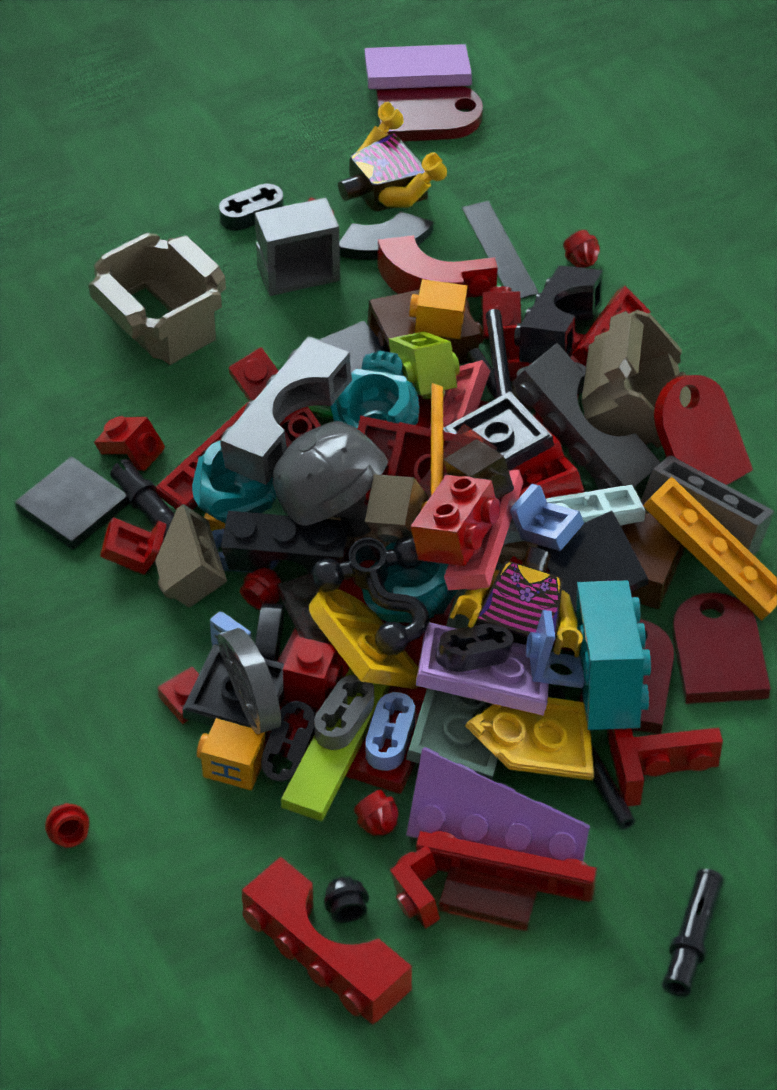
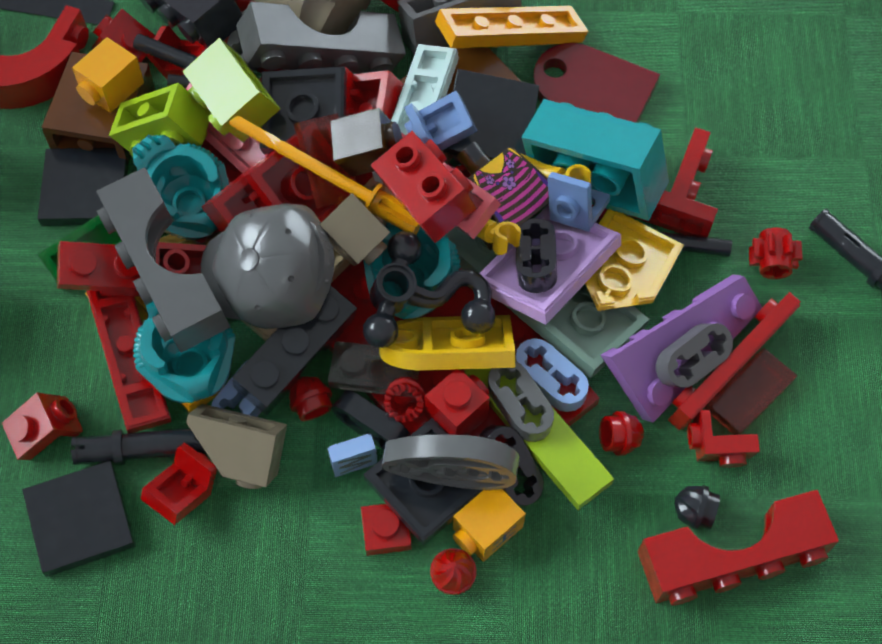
camera: 60 degrees left, 15 degrees up
none -> brick [182,38,280,143]
none -> red bush [383,377,426,423]
none -> red plate [430,548,477,595]
none -> dark grey beam [656,323,733,387]
none -> red gear [749,227,803,279]

